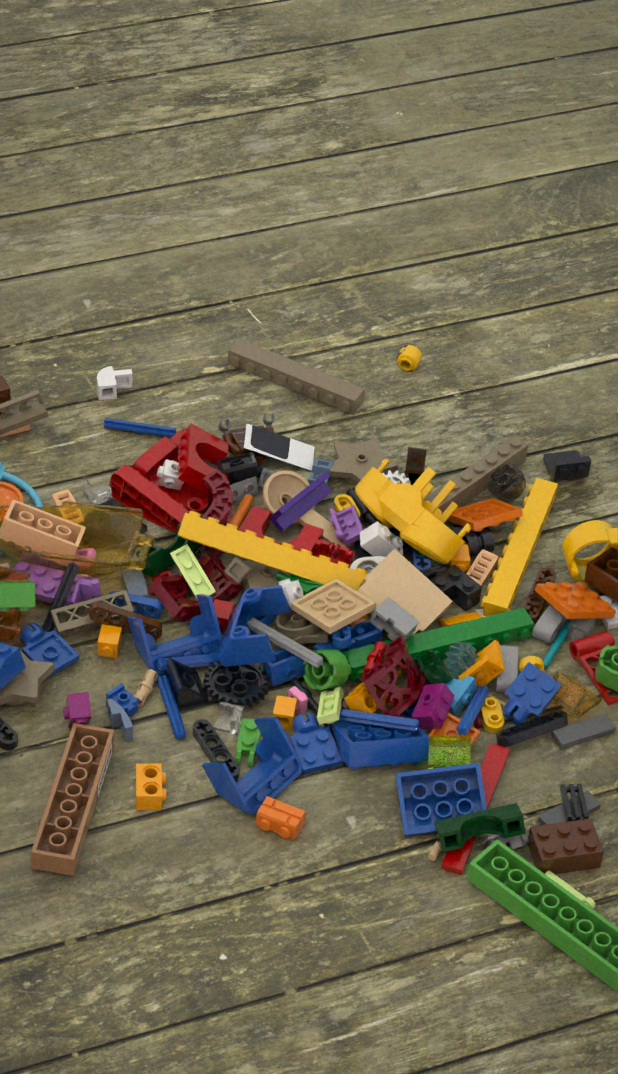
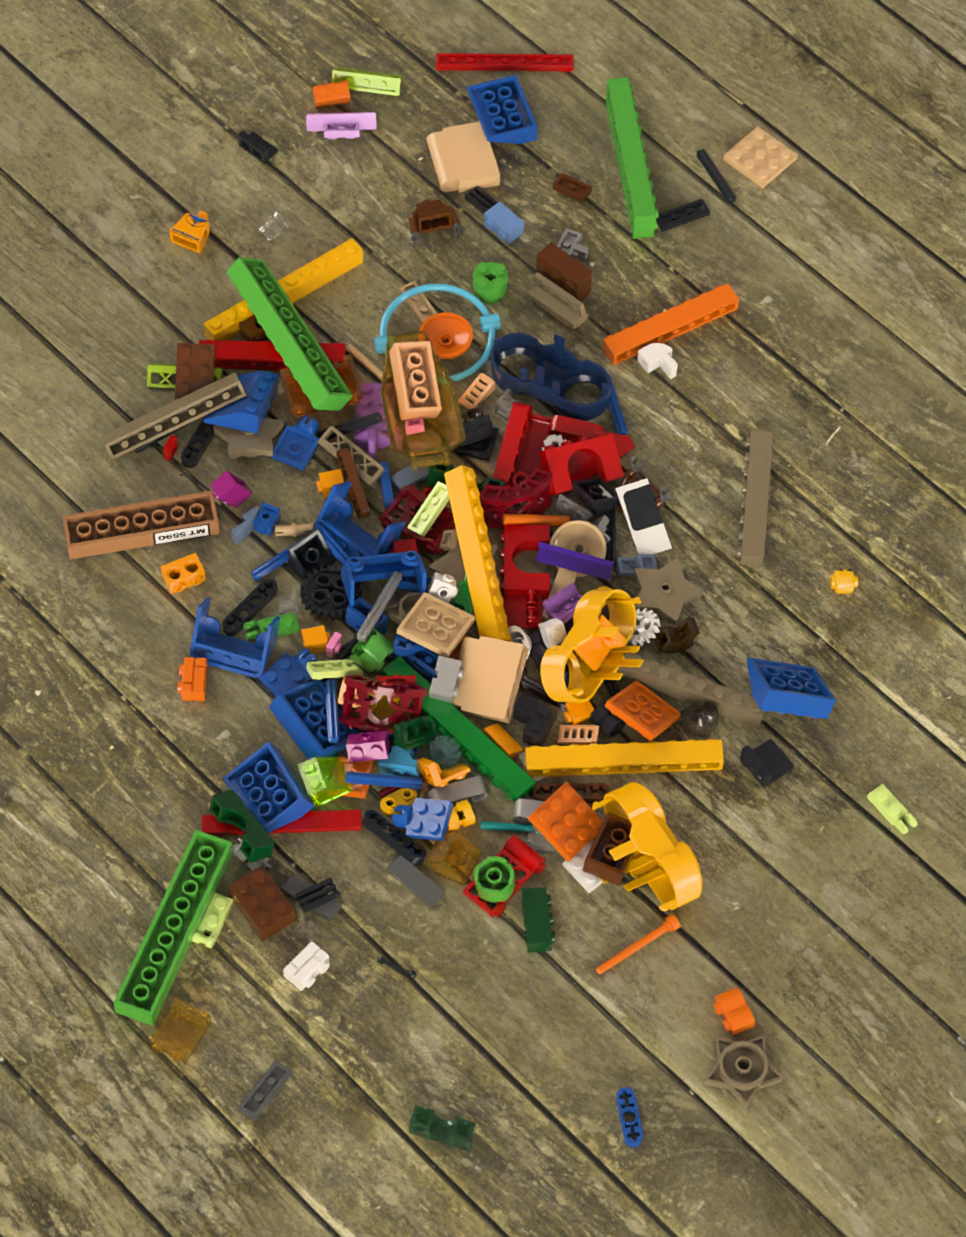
camera: 70 degrees right, 15 degrees up
none -> dark blue piece [491,333,611,421]
none -> orange brick [602,283,739,365]
none -> blue slope [747,657,836,719]

